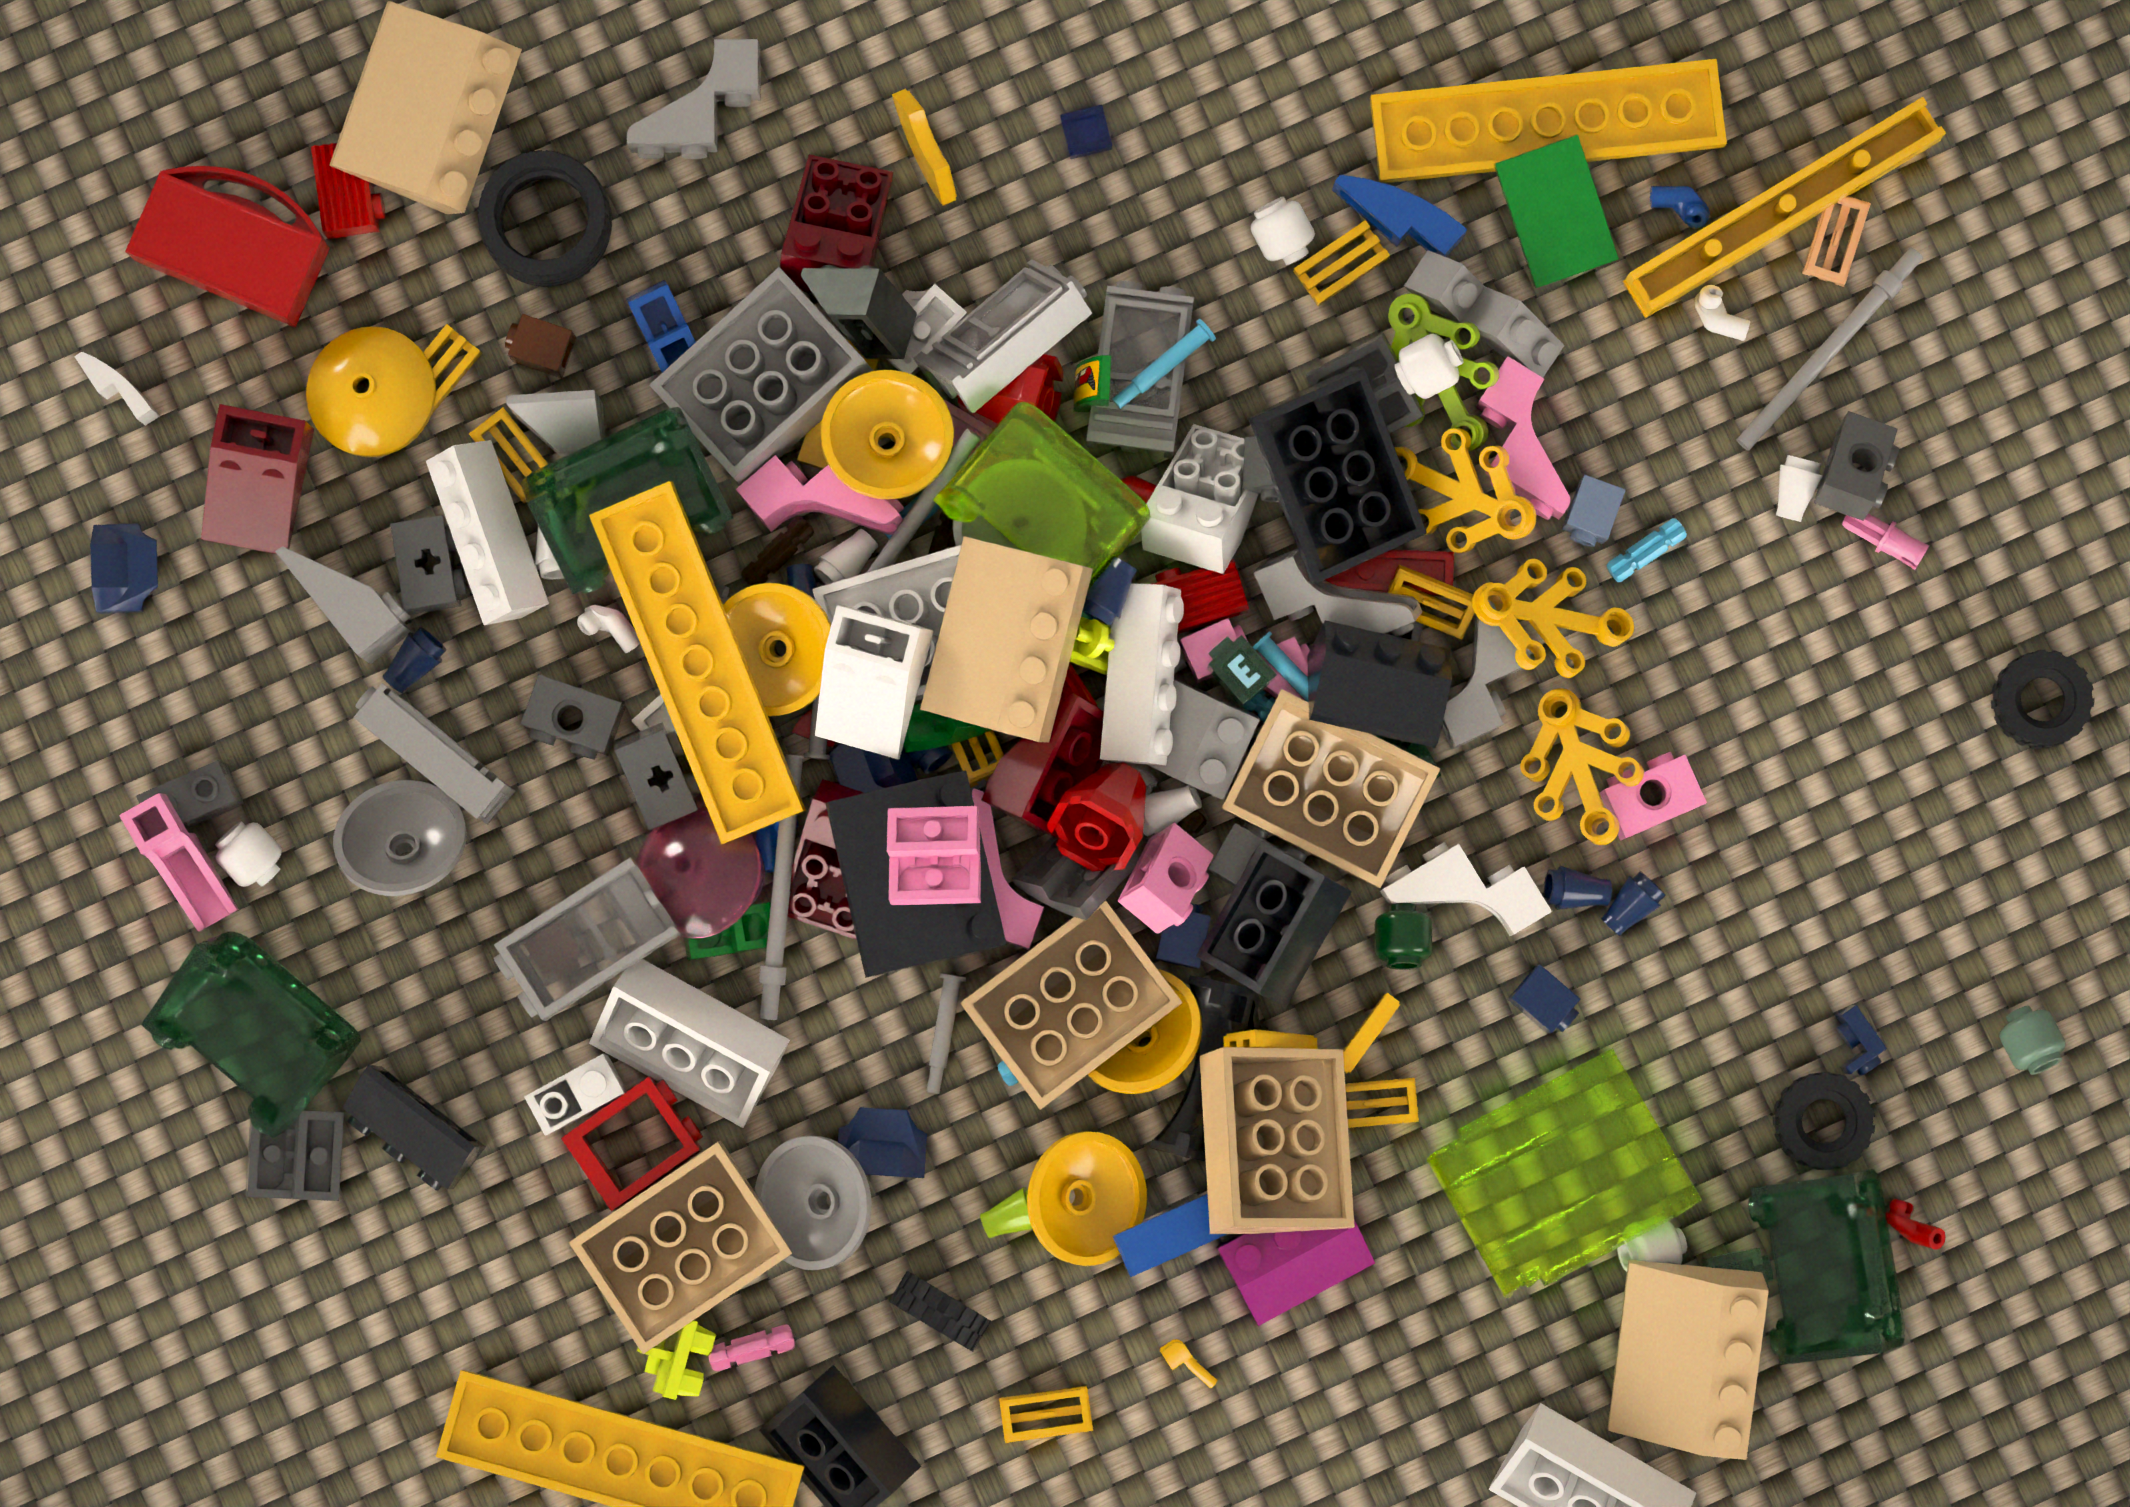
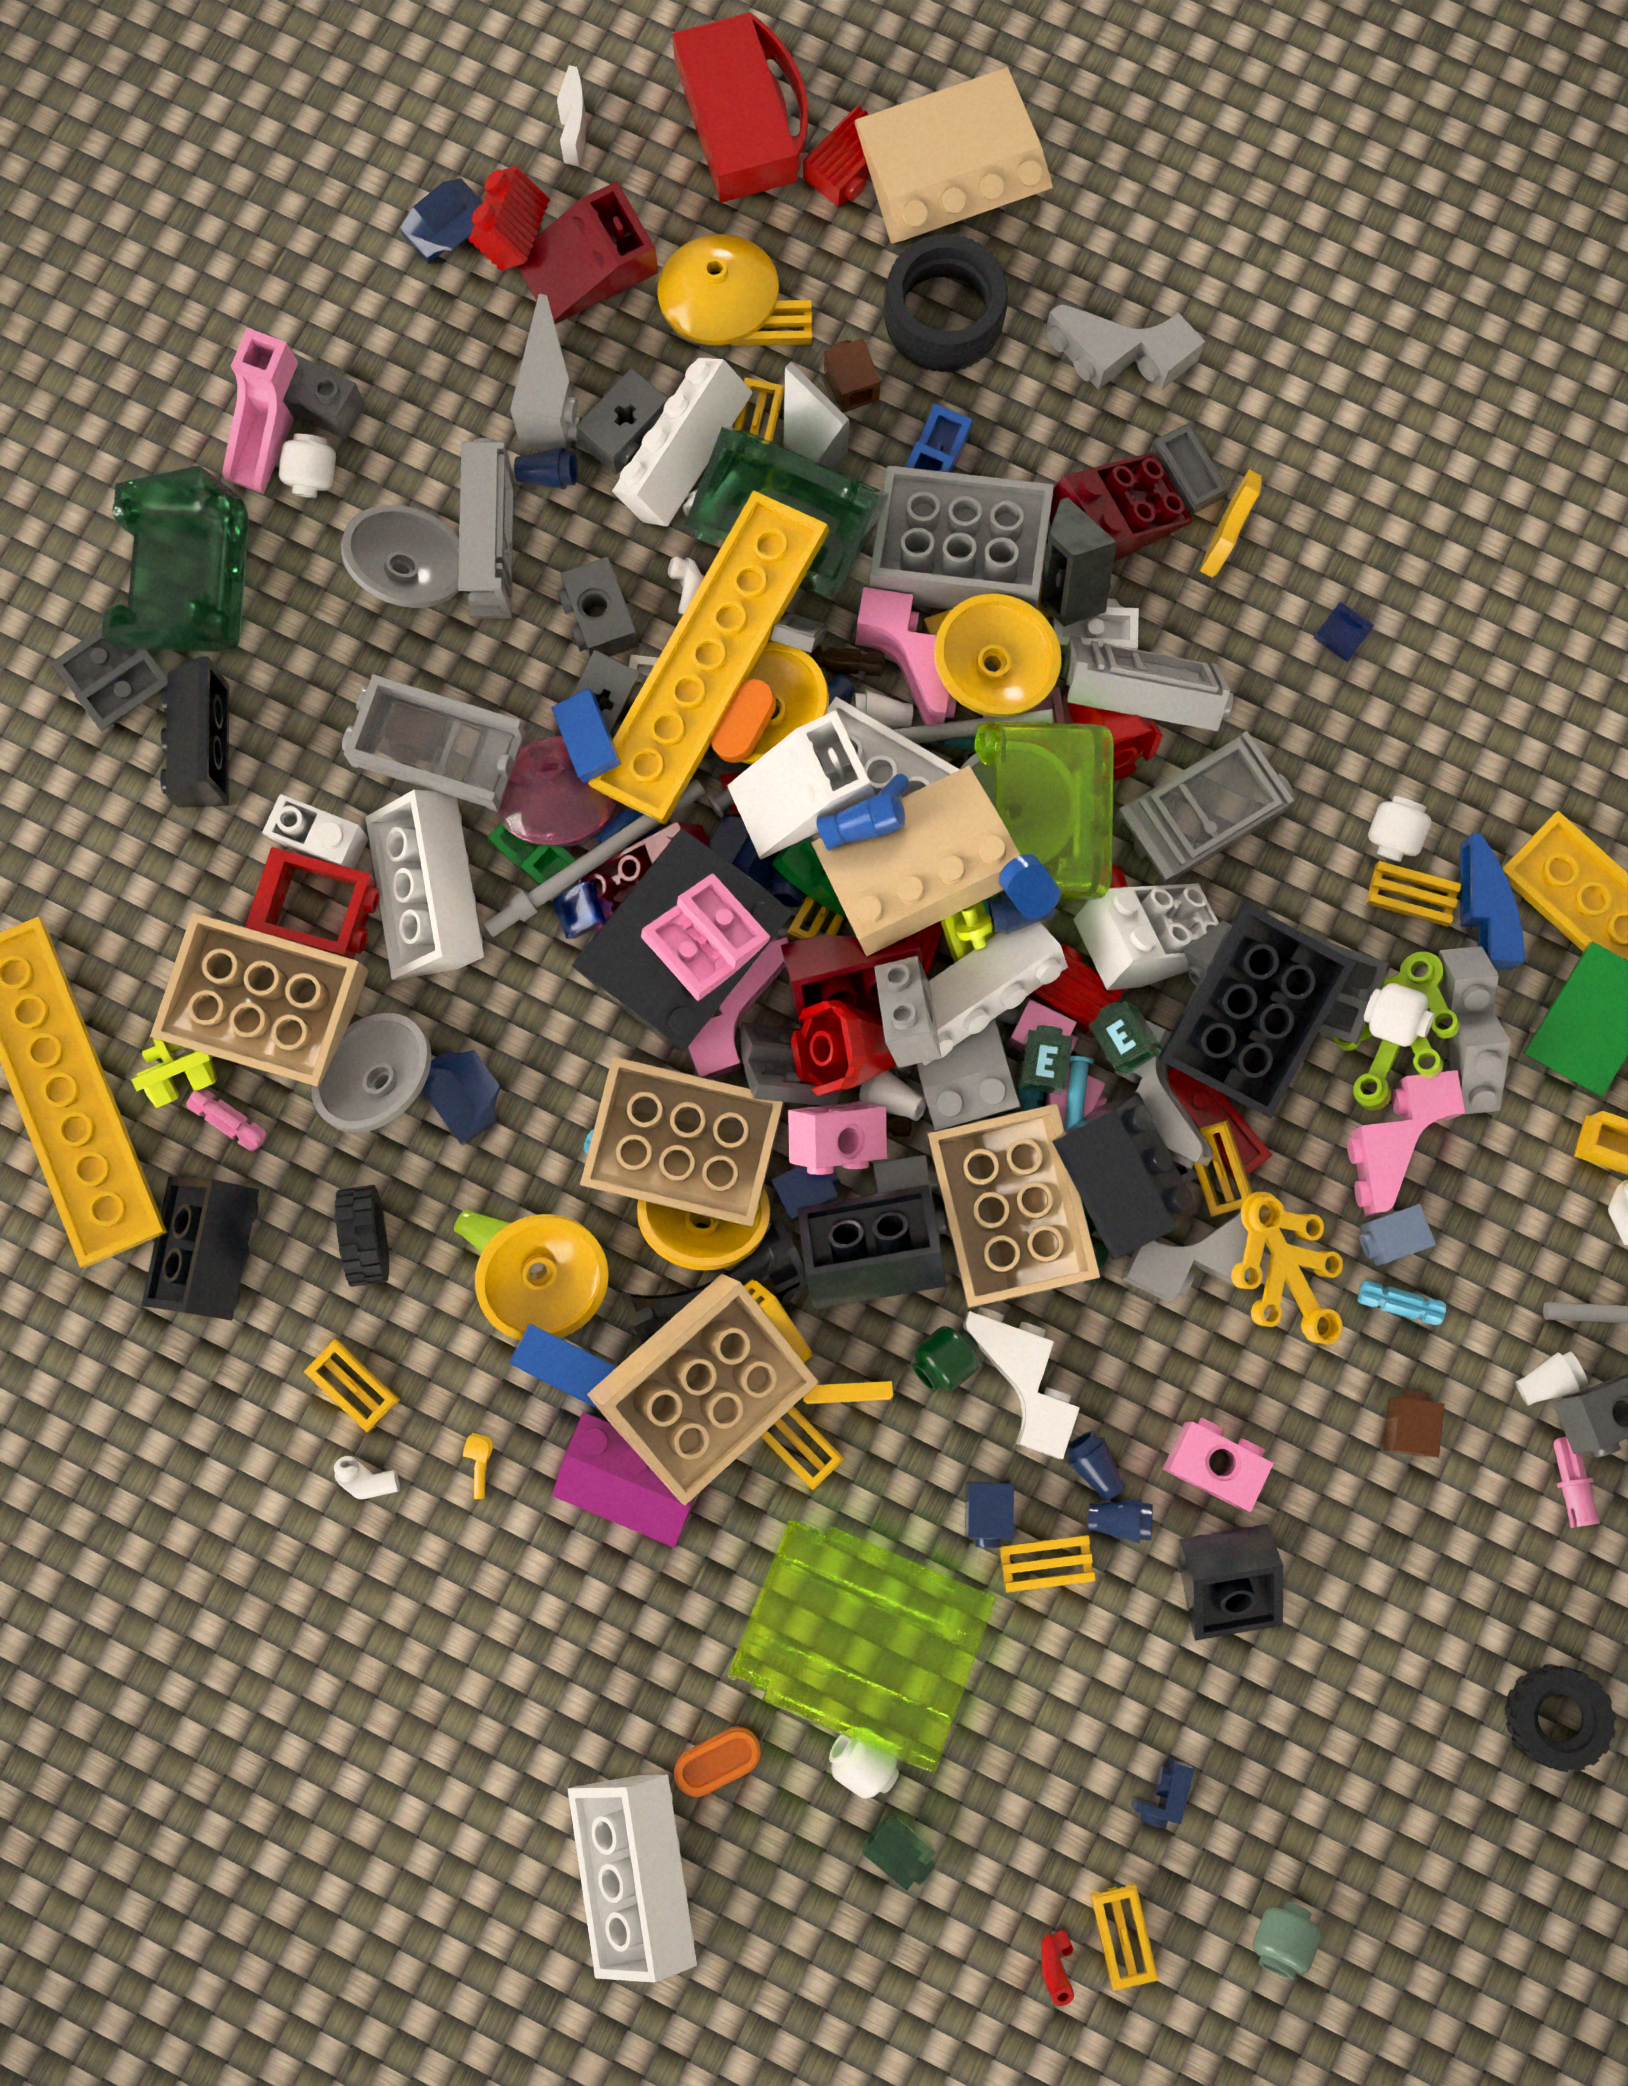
camera: 50 degrees right, 5 degrees down
light grey piece [926,973,966,1094] -> none
slope [1073,355,1111,412] -> none
medium azure piece [1112,319,1216,409] -> none
yellow plant [1394,428,1536,553] -> none
yellow plant [1520,688,1644,845] -> none
tan slope [1608,1260,1769,1460] -> none
clear green windscreen [1748,1169,1905,1365] -> none
black tyre [1773,1072,1876,1170] -> none
none -> white arm [334,1456,400,1499]
none -> red brick [469,165,551,270]
none -> blue tile [551,688,621,783]
none -> clear blue tile [552,882,606,939]
none -> orange tile [674,1726,761,1797]
none -> orange tile [711,679,776,763]
none -> light grey tile [770,613,828,653]
none -> blue piece [816,774,909,851]
none -> light grey brick [874,956,942,1068]
none -> blue tile [999,854,1061,920]
none -> yellow tile [999,1535,1095,1593]
none -> clear green brick [1089,1001,1163,1074]
none -> yellow tile [1090,1882,1158,1991]
none -> dark grey tile [1151,423,1230,515]
none -> black slope [1179,1524,1283,1641]
none -> reddish brown brick [1383,1390,1445,1458]

